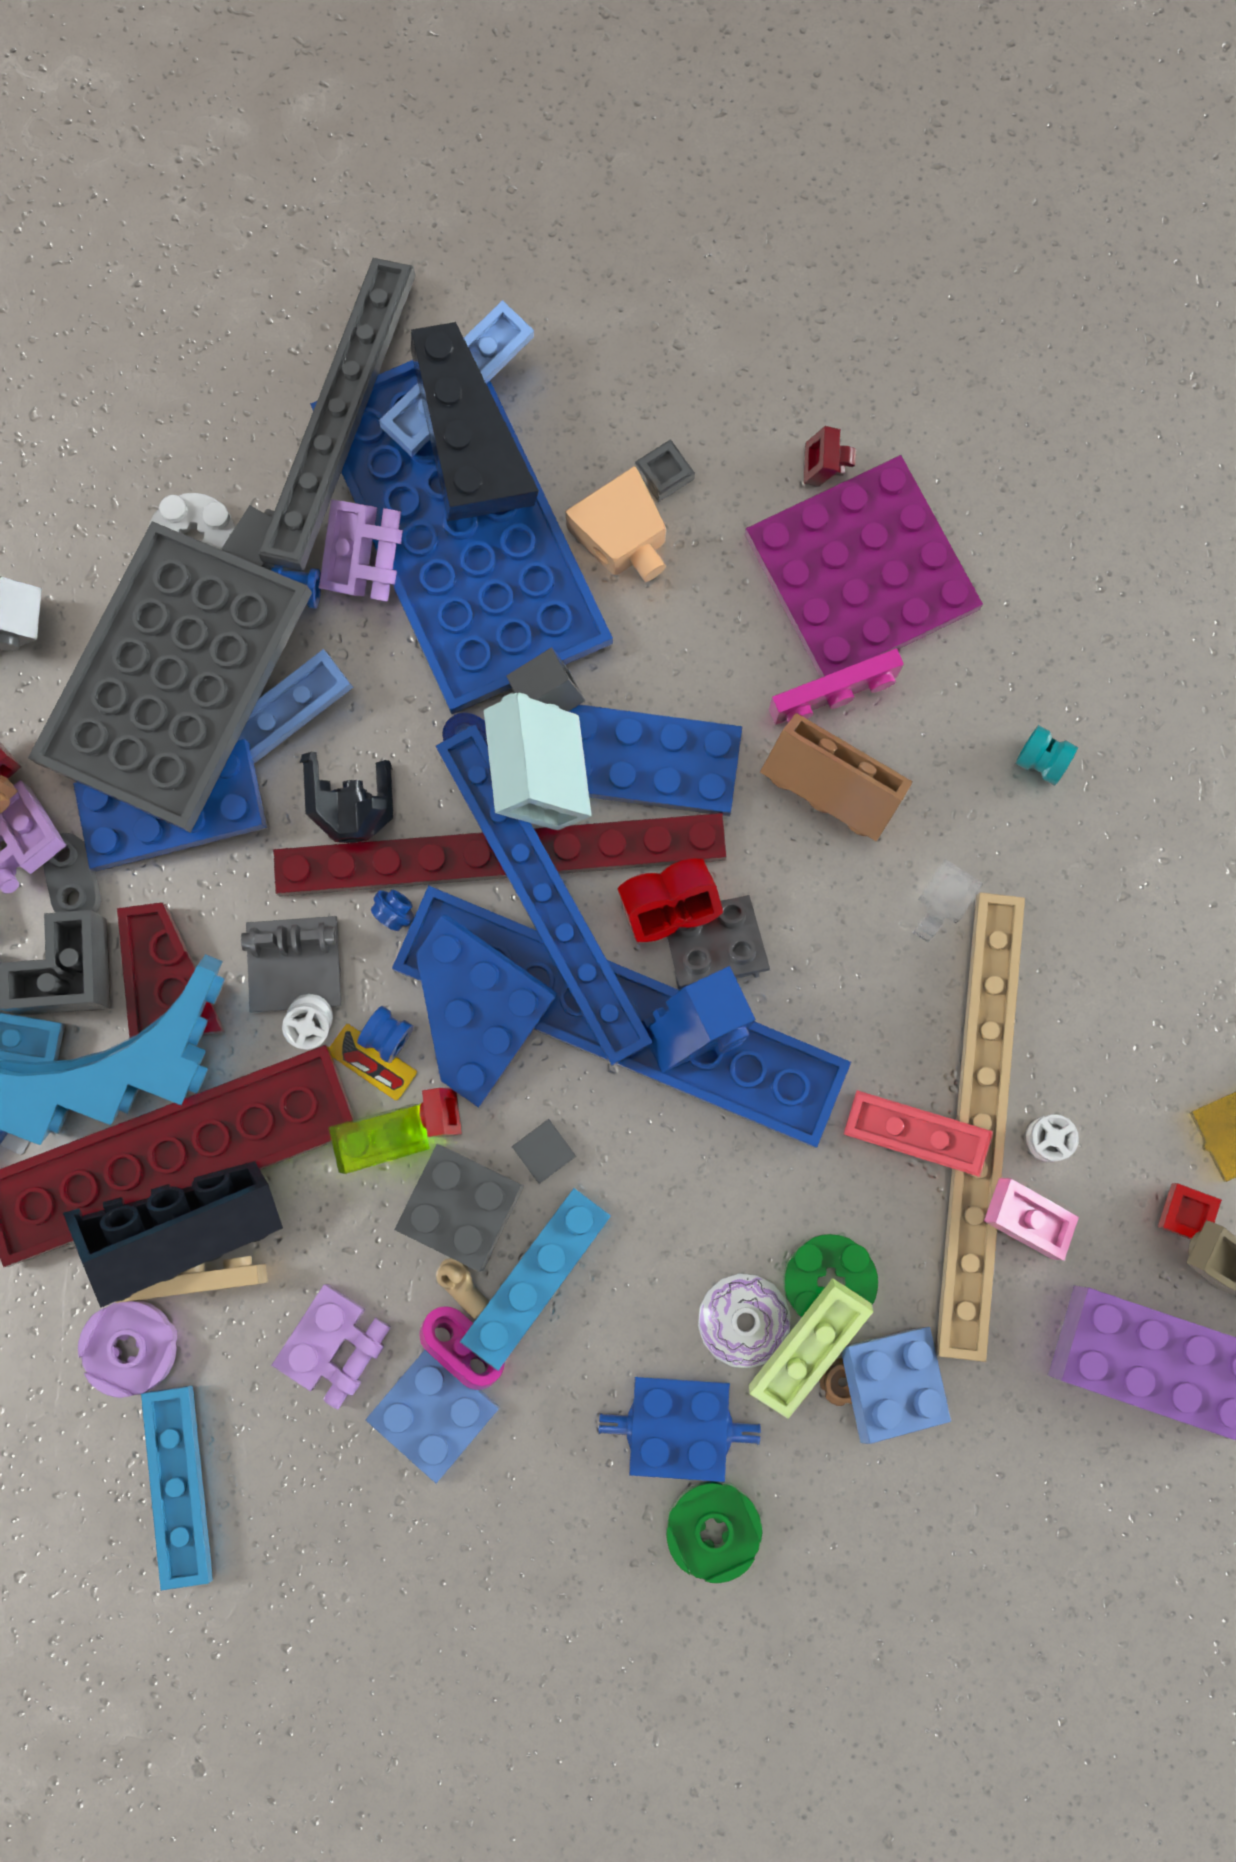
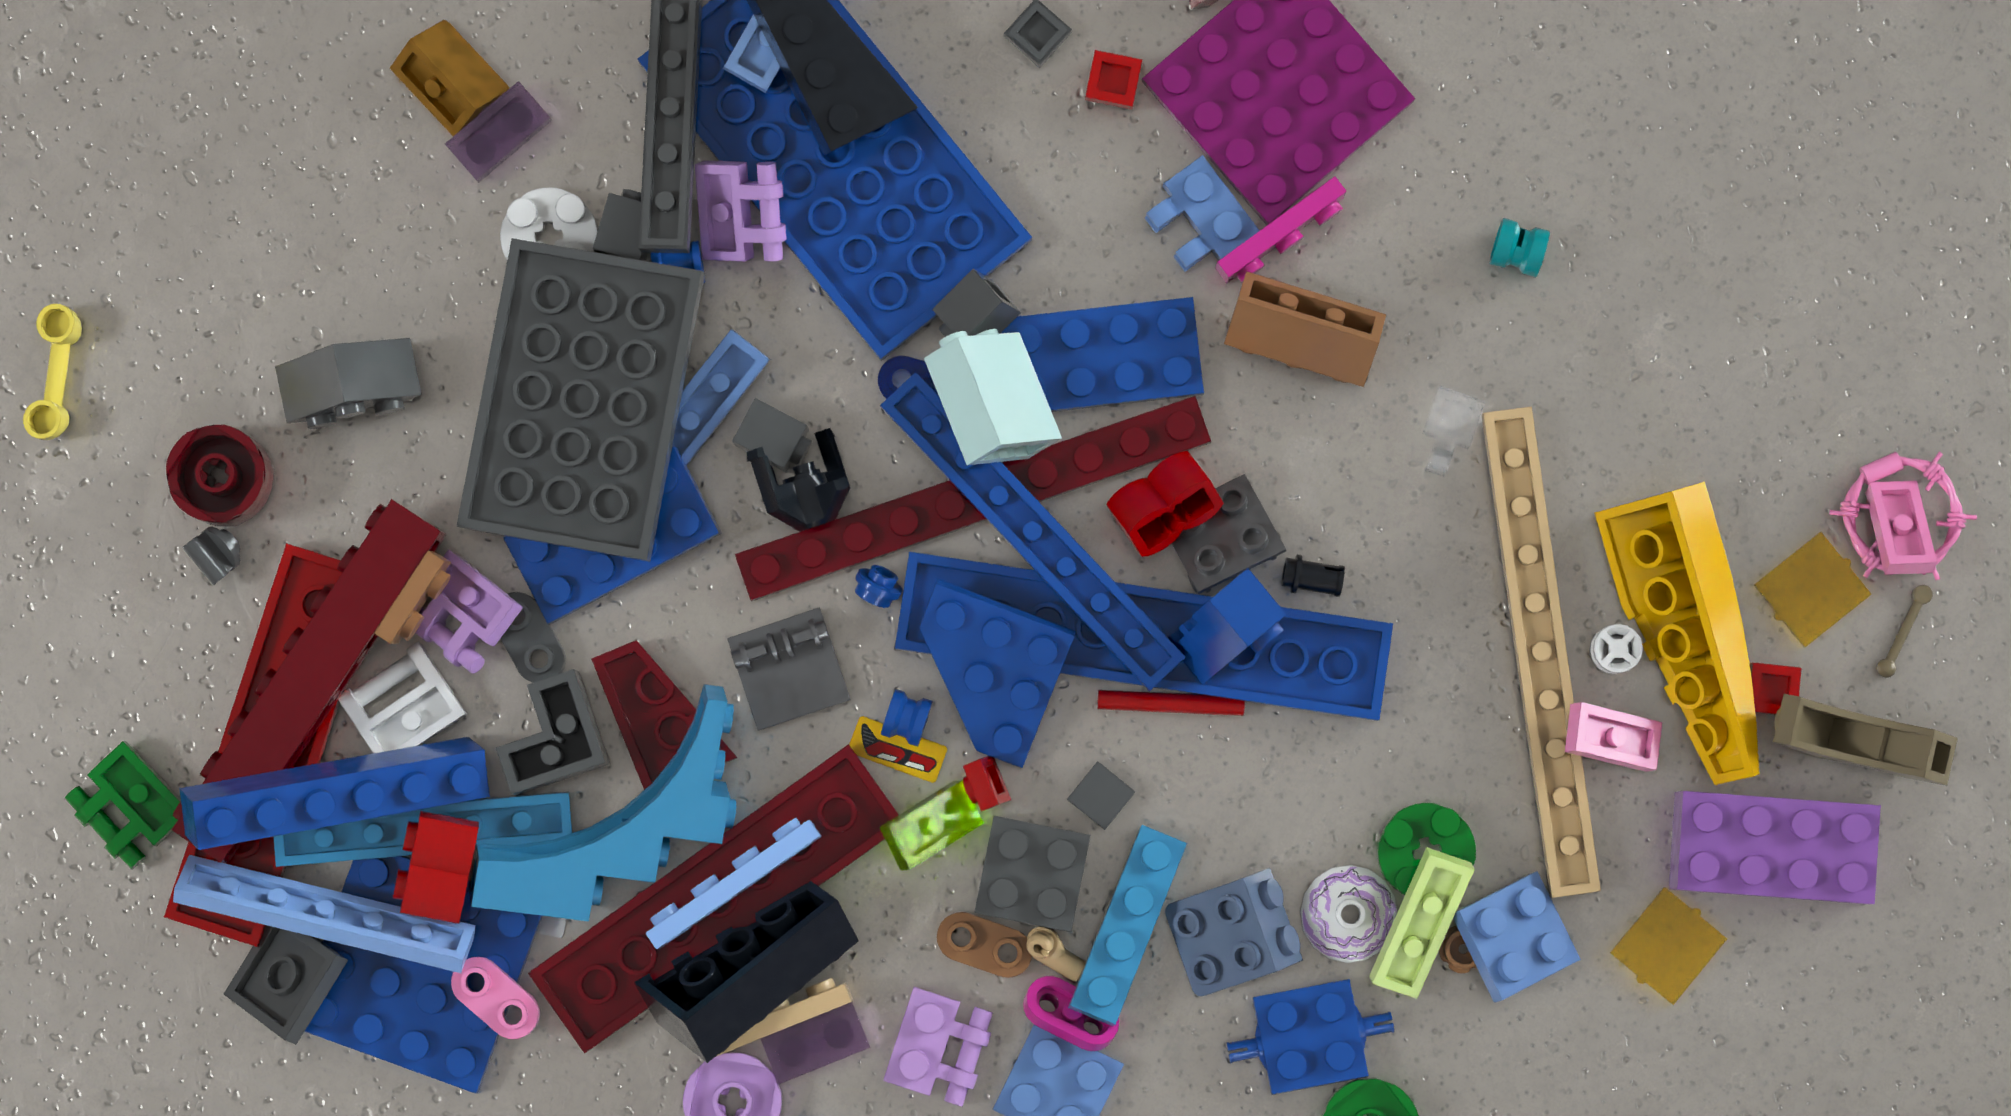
camera: 15 degrees left, 5 degrees up
white wheel [282,994,333,1050] -> none
light nougat torso [565,466,666,582] -> none
coral tile [844,1090,993,1177] -> none
none -> pearl gold panel [390,20,509,138]
none -> clear purple plate [445,81,552,183]
none -> light blue plate [645,818,822,949]
none -> dark grey brick [732,398,812,472]
none -> clear purple plate [761,1001,871,1084]
none -> medium nougat plate [937,912,1032,978]
none -> red plate [1085,50,1142,110]
none -> red bar [1097,690,1245,716]
none -> medium blue plate [1144,155,1260,272]
none -> sand blue bracket [1165,868,1303,996]
none -> black pin [1281,554,1345,597]
none -> yellow wedge [1595,482,1760,785]
none -> clear yellow piece [1610,887,1727,1005]

